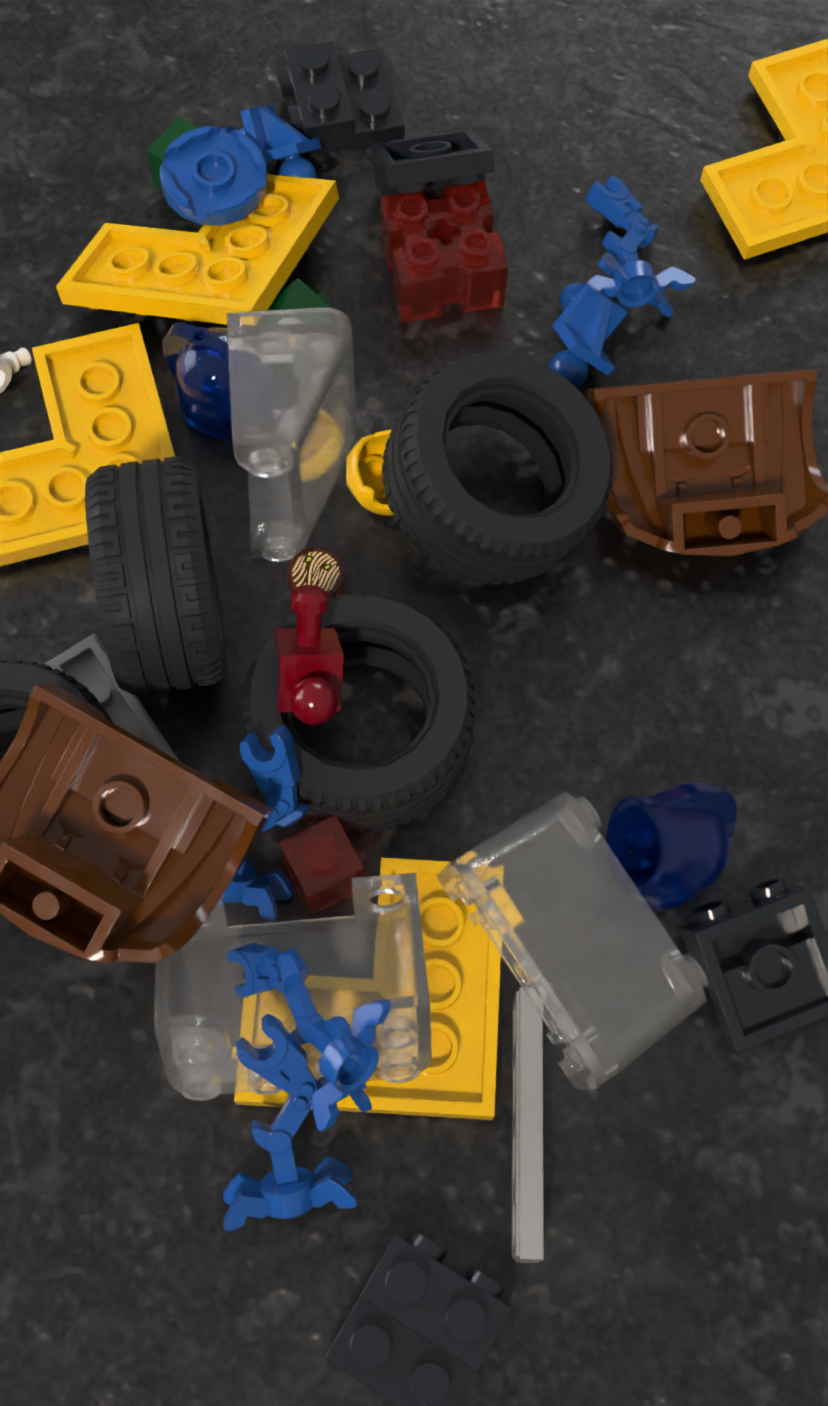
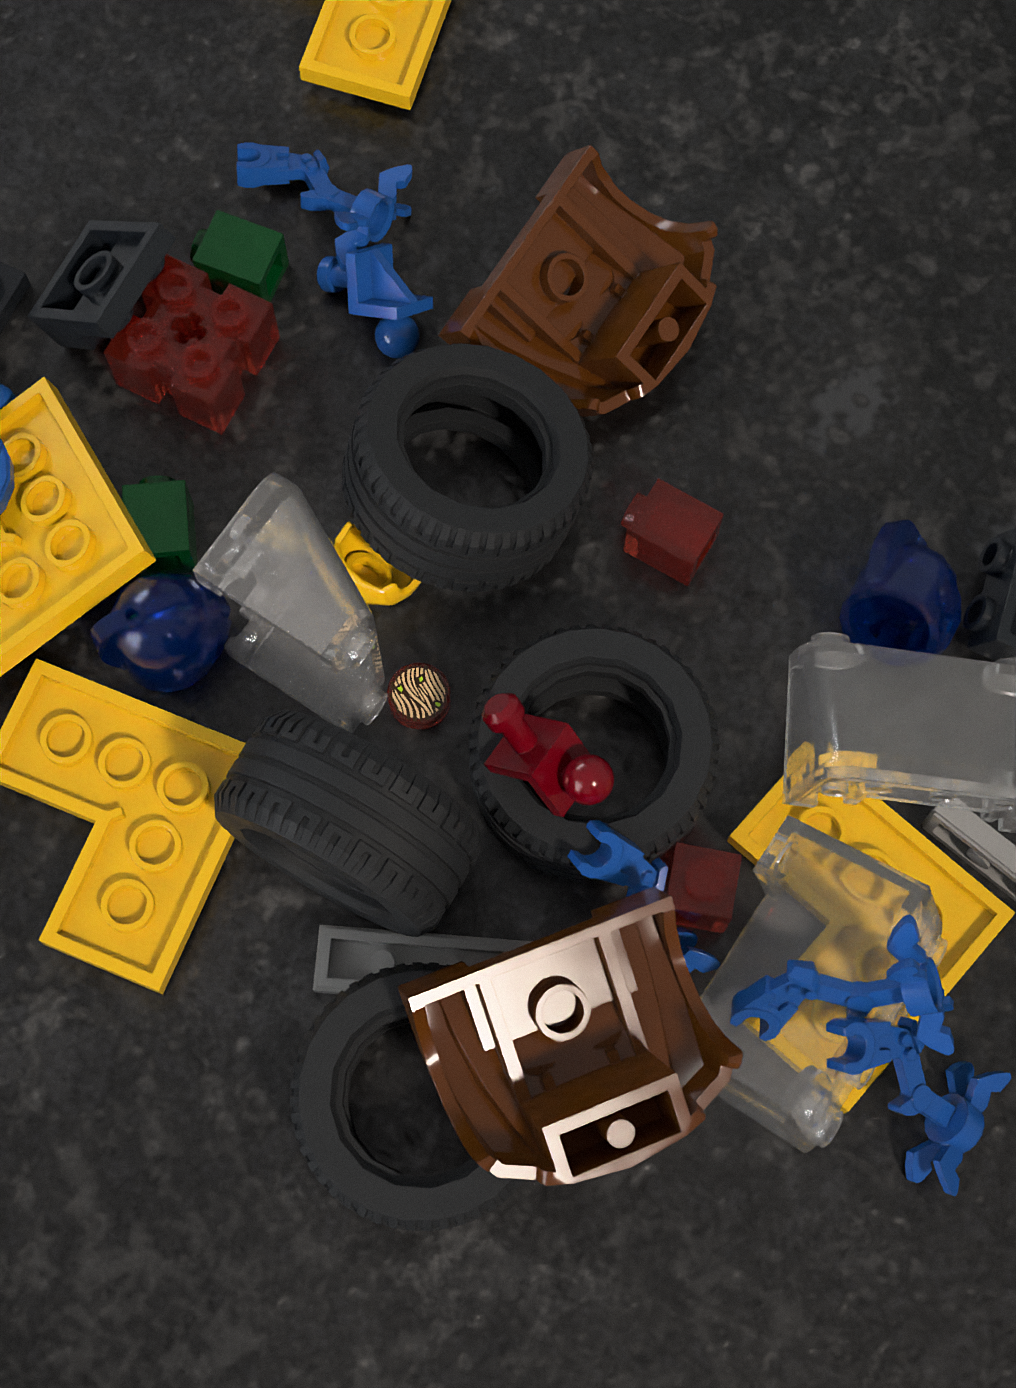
camera: 50 degrees left, 5 degrees up
none -> dark green brick [190,210,289,312]
none -> clear red brick [621,478,724,586]

